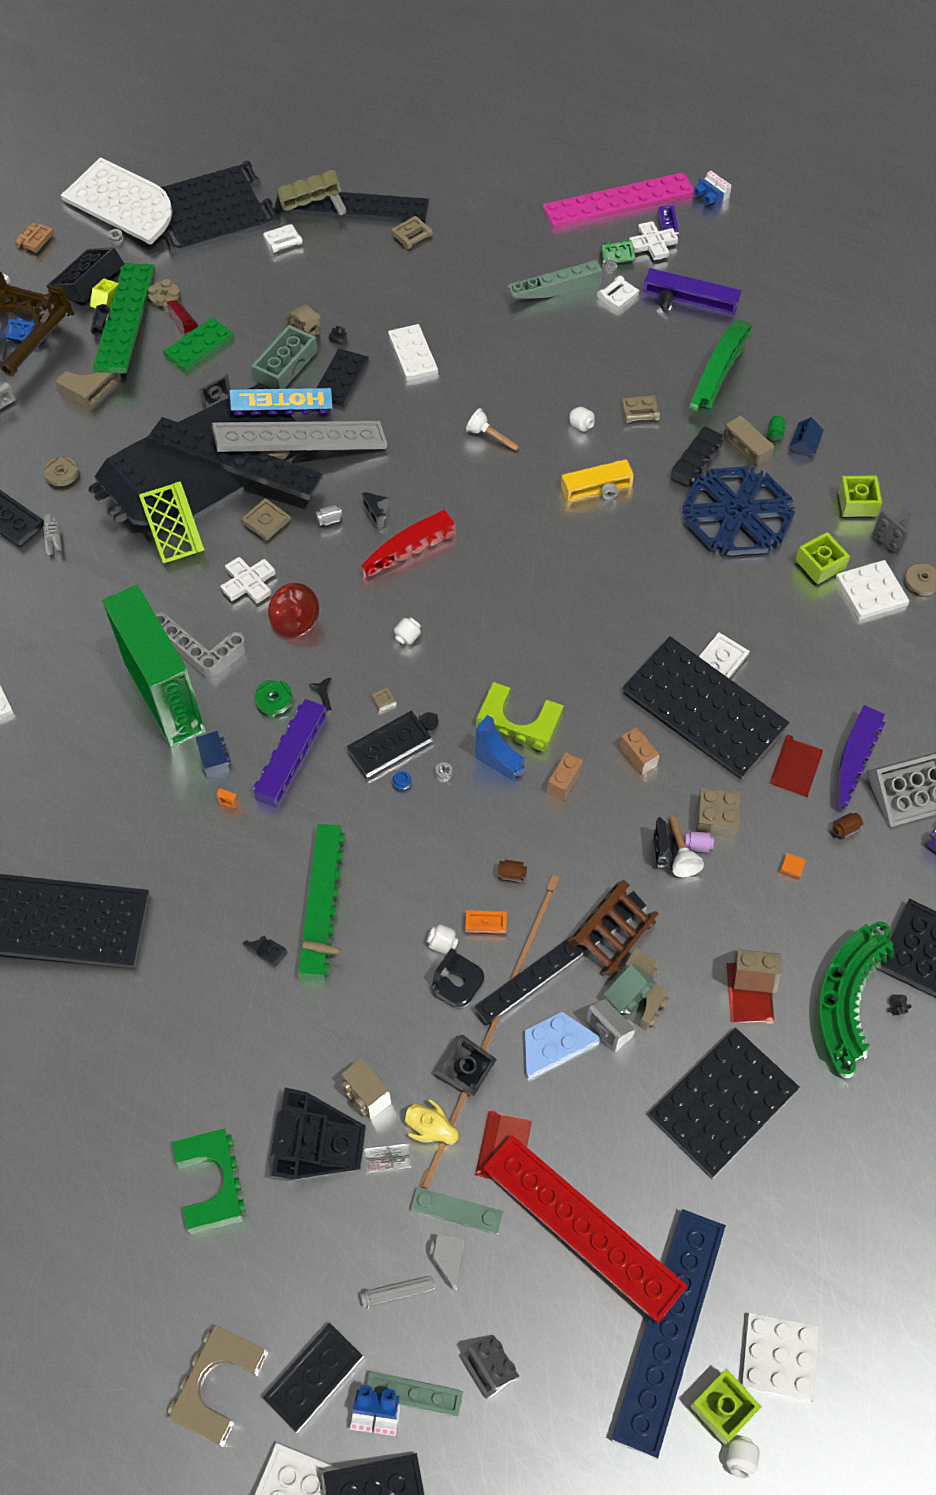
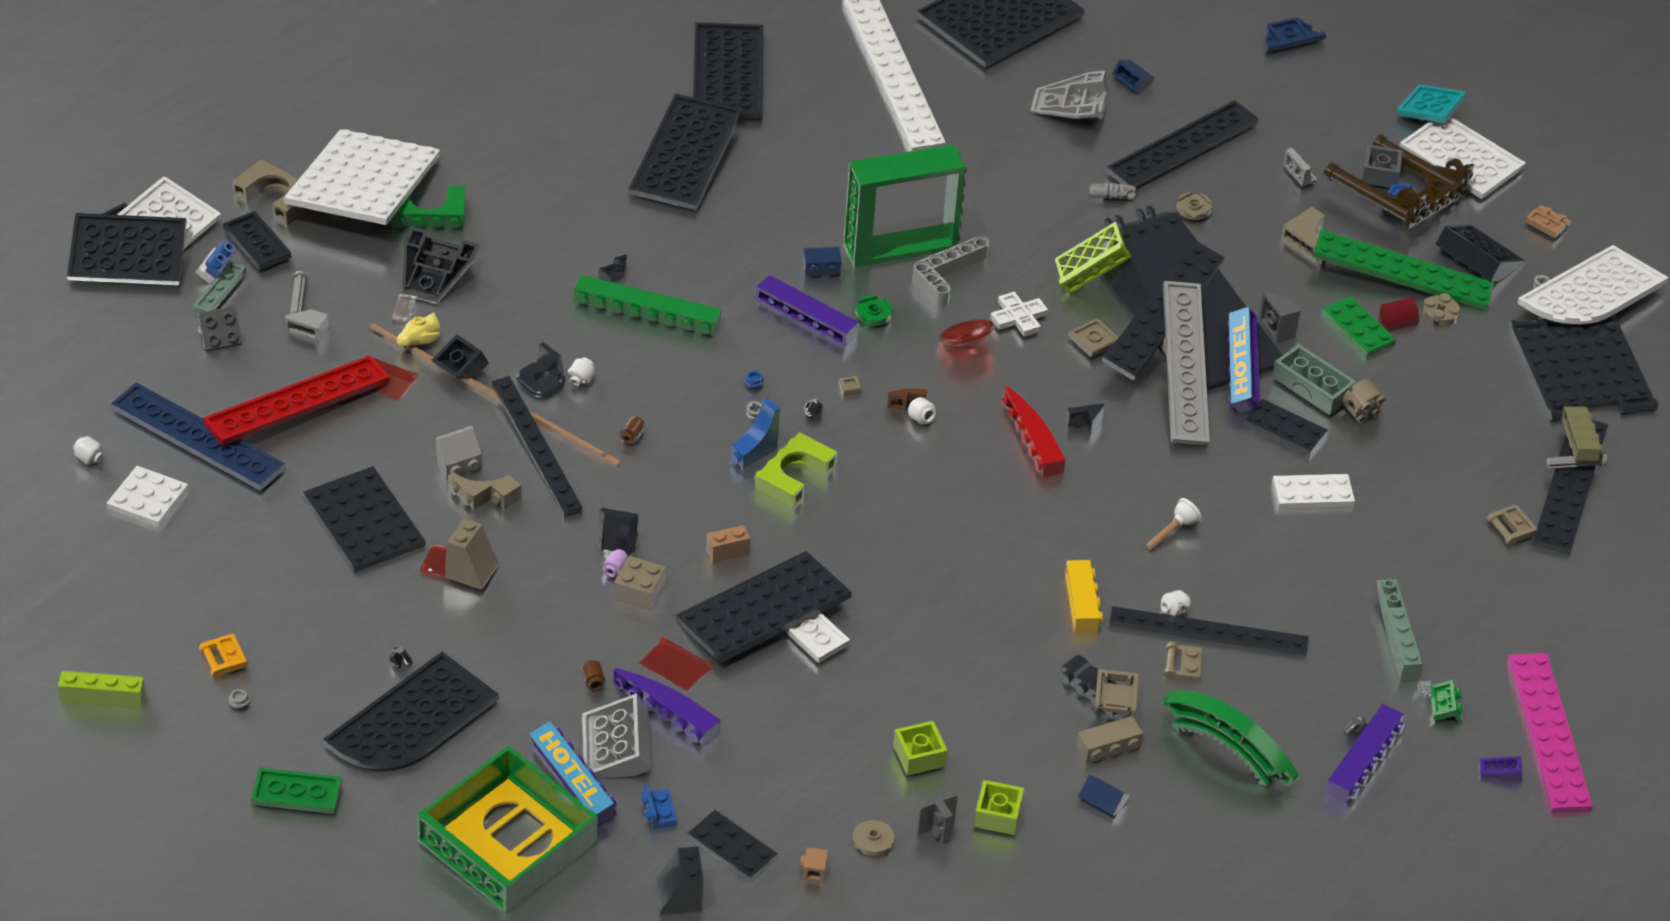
camera: 100 degrees right, 15 degrees down
neon yellow slope [90,279,119,309] -> none
black piece [90,304,111,337] -> none
orange tile [216,788,239,809] -> none
white plate [263,224,302,254] -> none
dark tan piece [302,940,343,955] -> none
black piece [309,678,332,714] -> none
light grey brick [315,505,343,526] -> none
black plate [329,326,348,344] -> none
dark tan brick [341,1058,391,1119] -> none
black plate [347,710,432,778] -> none
sand green plate [411,1187,504,1235] -> none
orange plate [465,910,507,934] -> none
light blue wing [525,1012,600,1078] -> none
medium nougat brick [547,752,583,801] -> none
reddish brown fence [567,880,659,976] -> none
white plate [597,275,639,311] -> none
light grey bush [601,483,618,500] -> none
sand green brick [604,964,656,1013] -> none
white plate [629,221,678,260] -> none
white piece [669,816,704,877] -> none
dark blue plate [682,466,796,555] -> none
lime brick [690,1368,762,1445] -> none
blue hips [694,171,732,205] -> none
green brick [767,415,786,441] -> none
orange tile [780,853,806,879] -> none
green gear [820,921,894,1078] -> none
white plate [835,560,910,620] -> none
none -> white plate [284,129,440,225]
none -> reddish brown slope [887,389,928,411]
none -> dark tan container [1094,669,1138,715]
none -> black plate [1109,606,1309,656]

